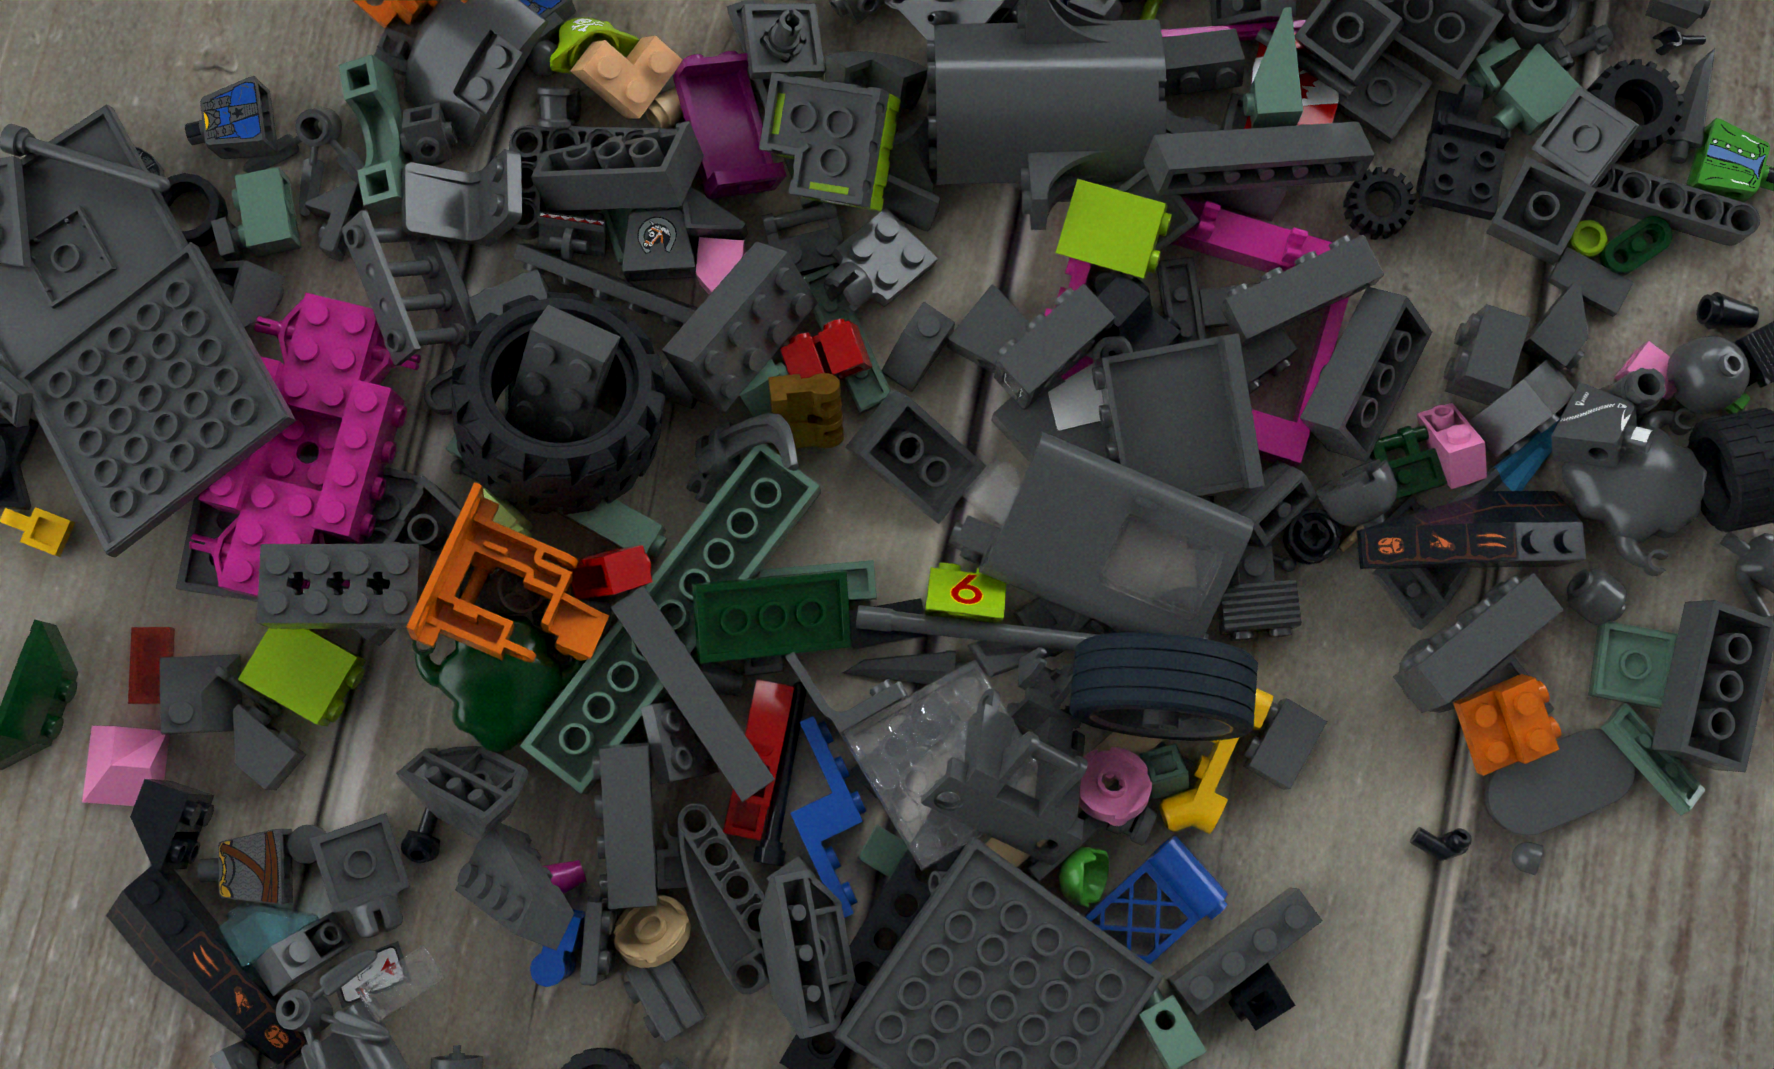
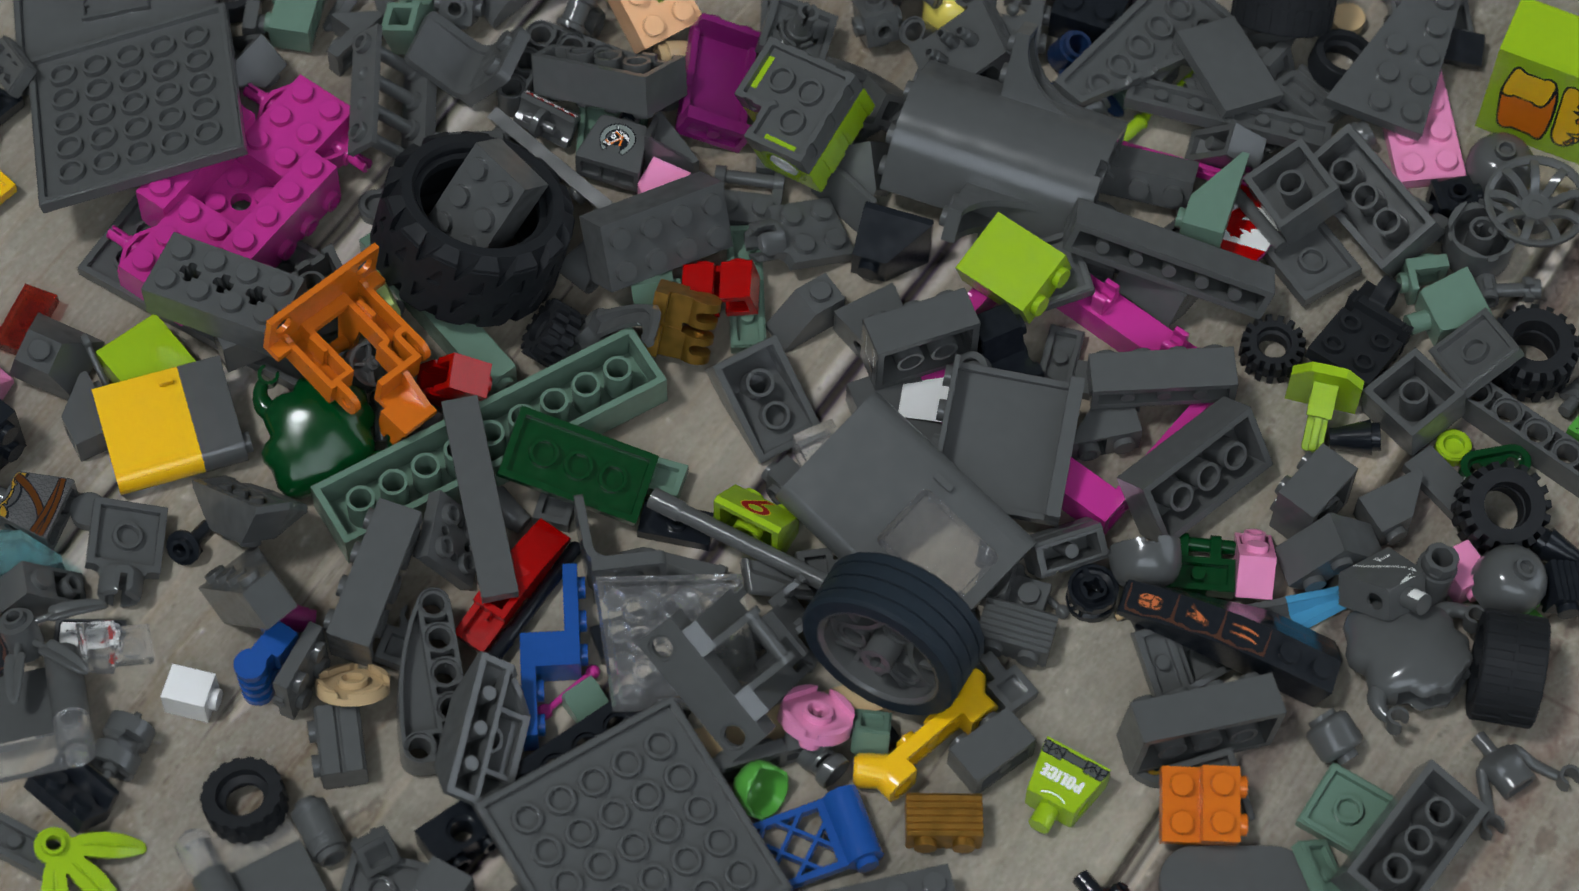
camera: 20 degrees right, 20 degrees down
none -> yellow door [91,355,254,495]
none -> white brick [161,664,223,723]
none -> black tyre [521,298,582,367]
none -> dark pink hinge [538,665,600,720]
none -> black slope [851,201,934,282]
none -> pearl gold brick [905,793,983,853]
none -> dark grey plate [976,651,1039,714]
none -> lime torso [1025,736,1111,834]
none -> lime piece [1285,361,1364,452]
none -> black cone [1329,419,1381,455]
none -> black tyre [1451,461,1552,556]

